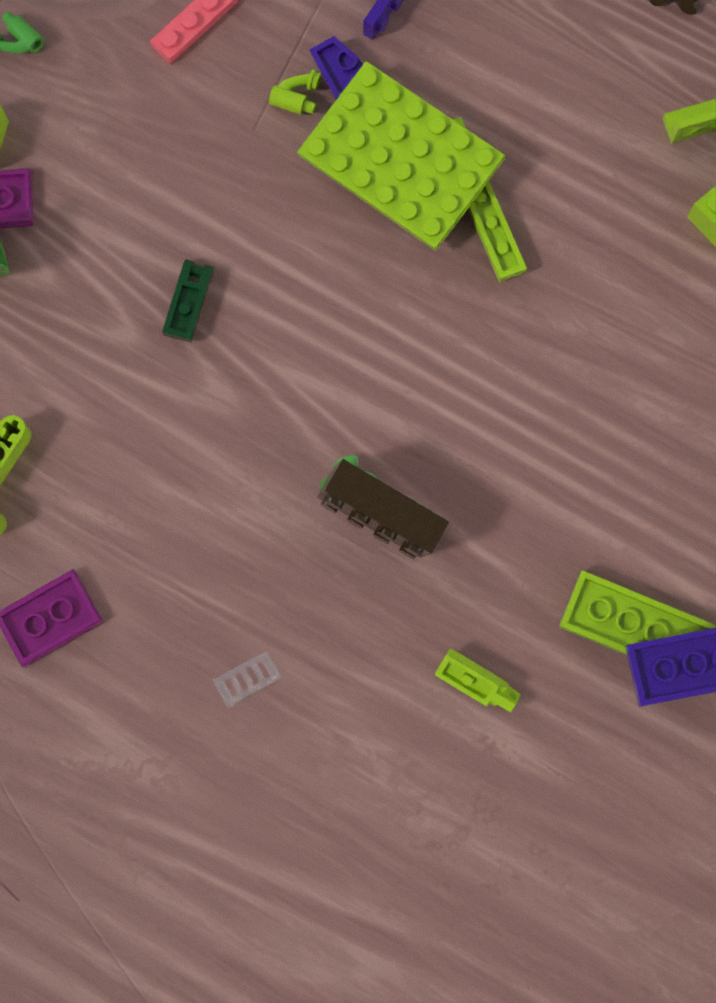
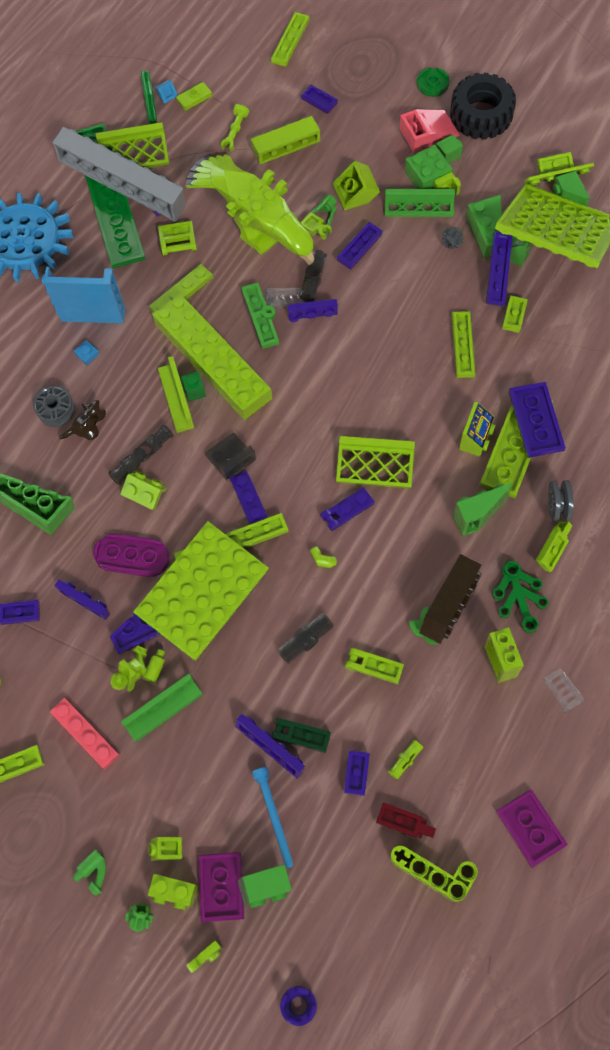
camera: 85 degrees left, 10 degrees down
none -> magenta tile [93,534,170,577]
none -> clear smoke piece [108,424,174,485]
none -> lime hips [110,658,142,692]
none -> lime bracket [120,471,167,510]
none -> bright green fence [121,674,203,742]
none -> lime bracket [148,837,182,861]
none -> clear smoke bracket [205,433,256,481]
none -> dark purple plate [230,471,268,524]
none -> dark purple plate [235,714,305,779]
none -> dark azure piece [252,767,293,868]
none -> clear smoke piece [277,613,334,664]
none -> lime arm [310,547,337,568]
none -> dark purple plate [320,487,375,531]
none -> lime fence [336,436,415,488]
none -> lime plate [344,648,404,685]
none -> dark purple plate [344,751,370,796]
none -> dark red hinge [376,803,436,839]
none -> lime pin [388,739,424,780]
none -> bright green slope [453,483,512,537]
none -> slope [459,402,496,456]
none -> lime window [484,627,524,683]
none -> green plant [492,561,549,634]
none -> dark grey wheel [548,480,574,521]

